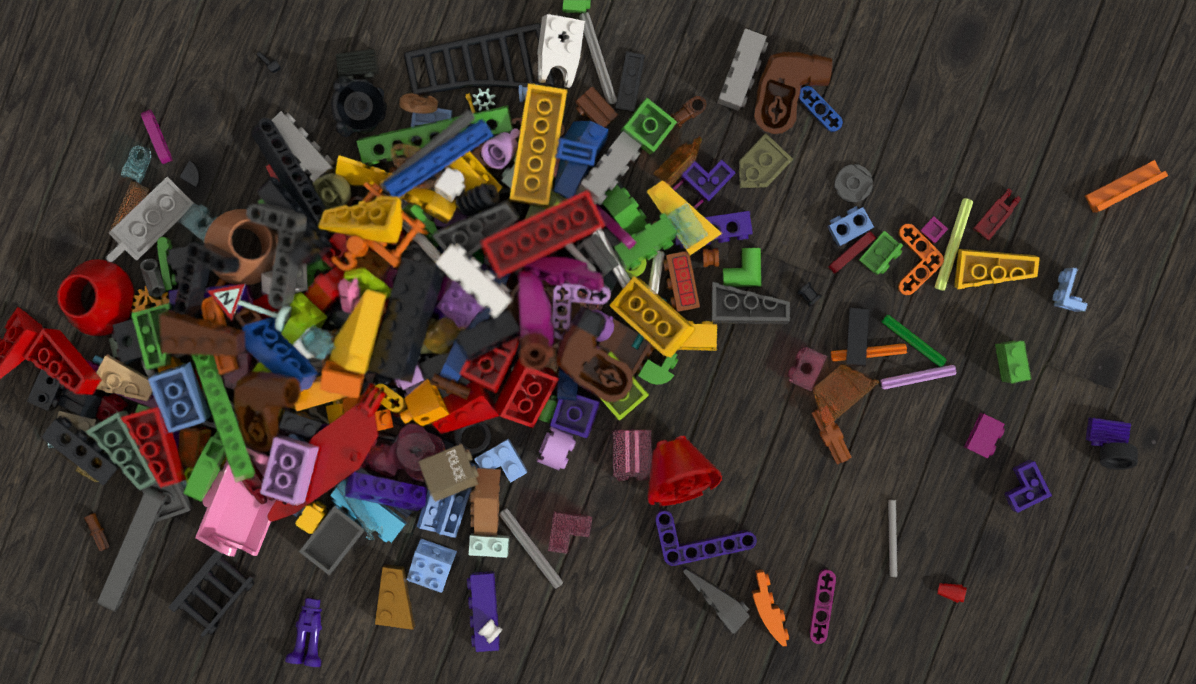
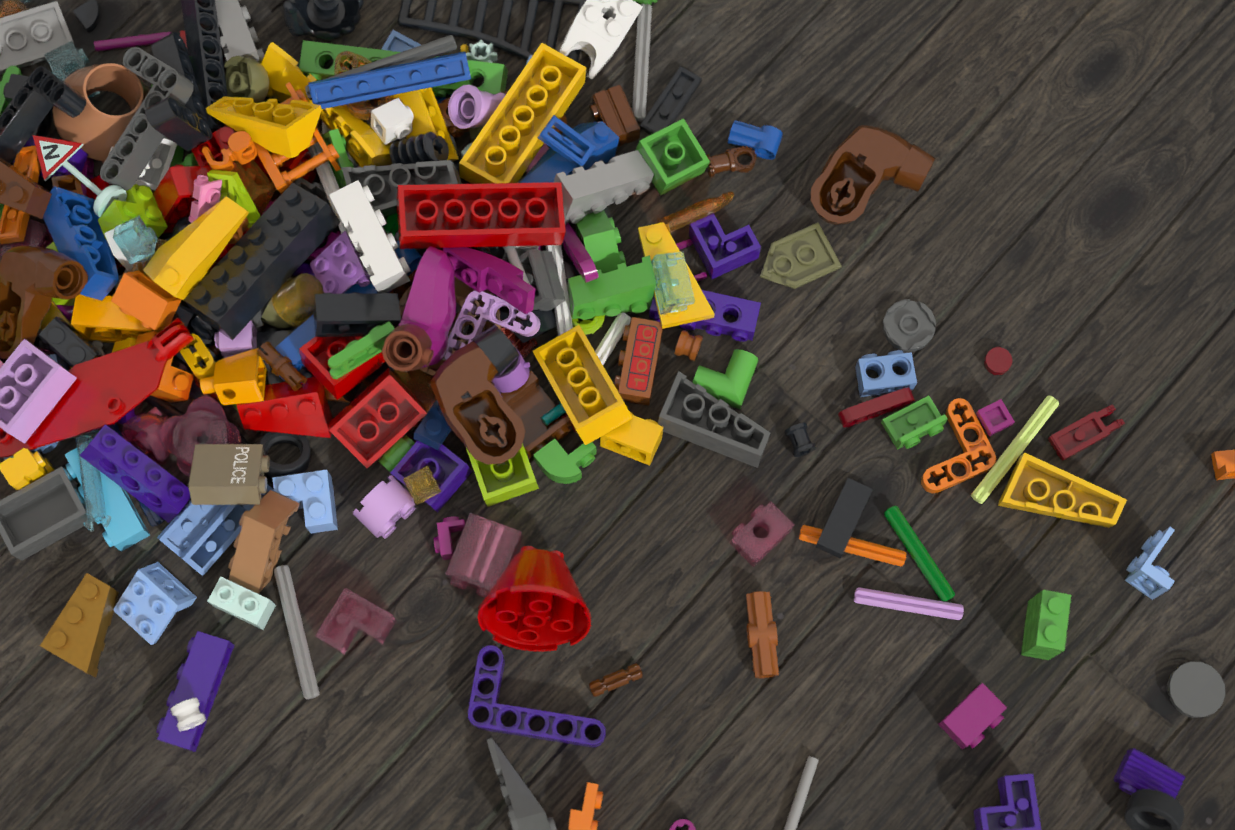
camera: 20 degrees right, 15 degrees down
medium nougat tile [399,93,438,114] -> none
light grey wedge [717,28,768,111] -> none
blue beam [798,86,843,132] -> none
clear orange wing [813,364,879,429] -> none
none -> magenta bar [94,31,171,52]
none -> bright green hinge [328,322,395,379]
none -> clear yellow tile [403,466,442,505]
none -> magenta bracket [434,516,467,560]
none -> reddish brown axle [589,663,643,697]
none -> blue piece [728,120,783,160]
none -> dark red tile [984,347,1012,375]
none -> dark grey tile [1167,662,1225,718]

